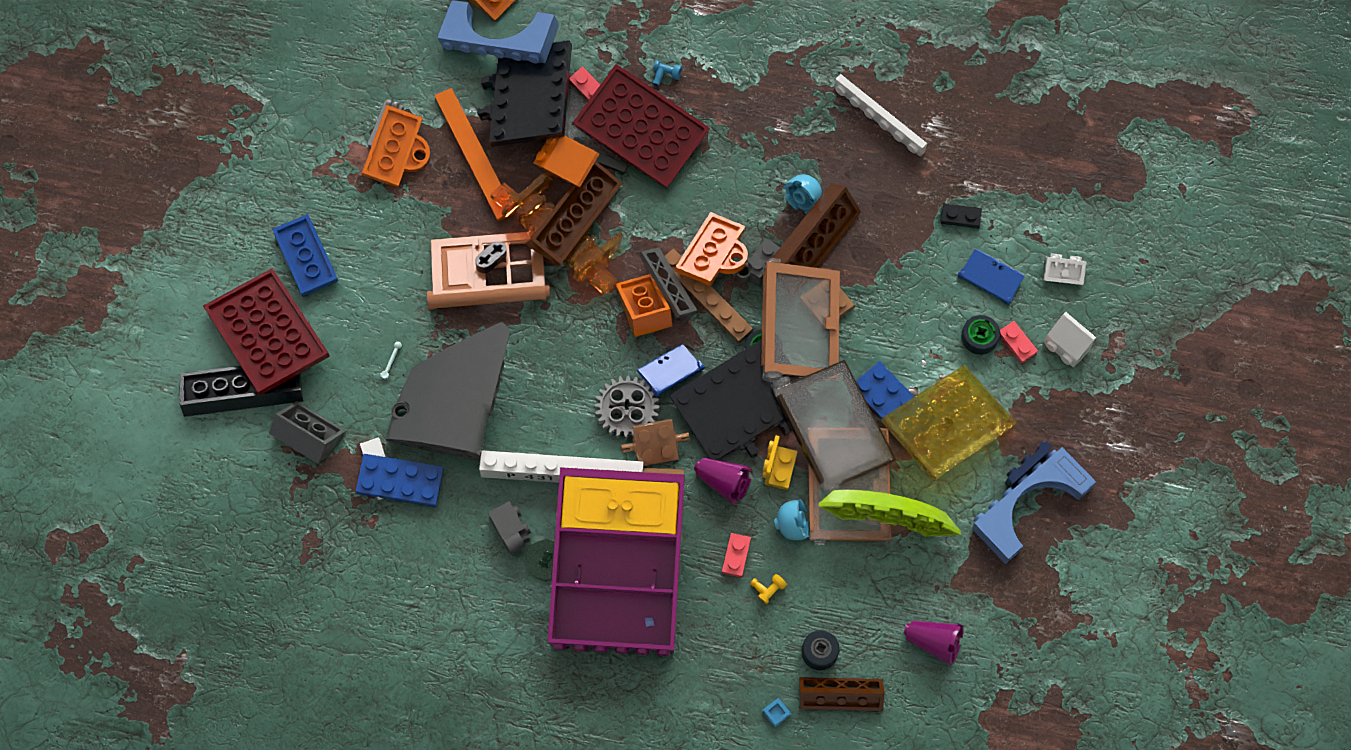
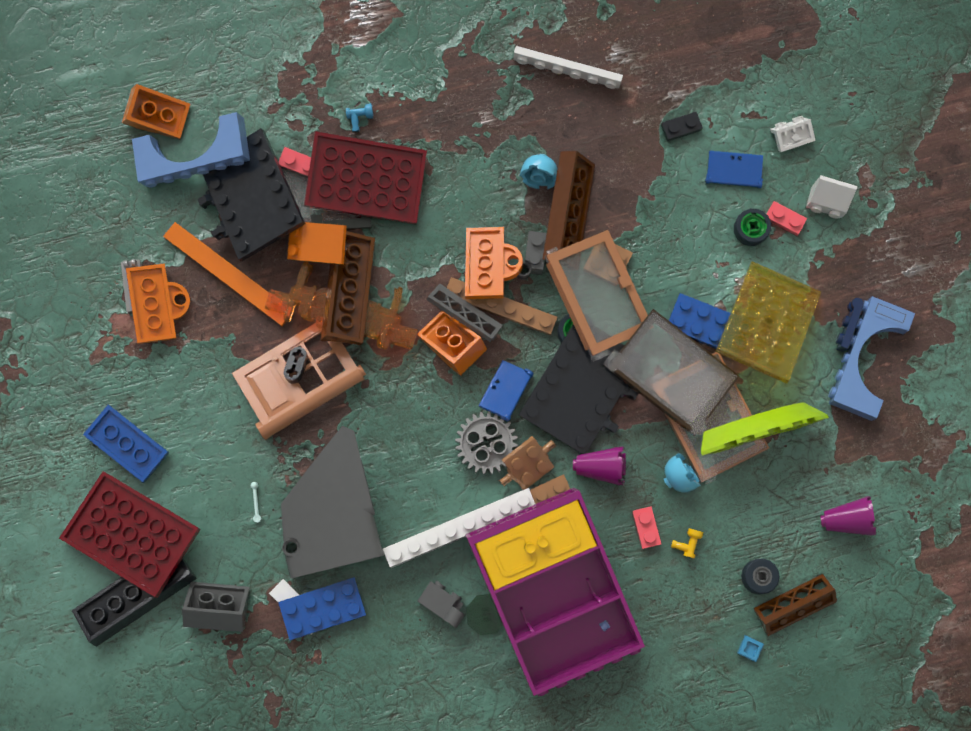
camera: 30 degrees left, 10 degrees up
yellow bracket [762,436,798,491] -> none

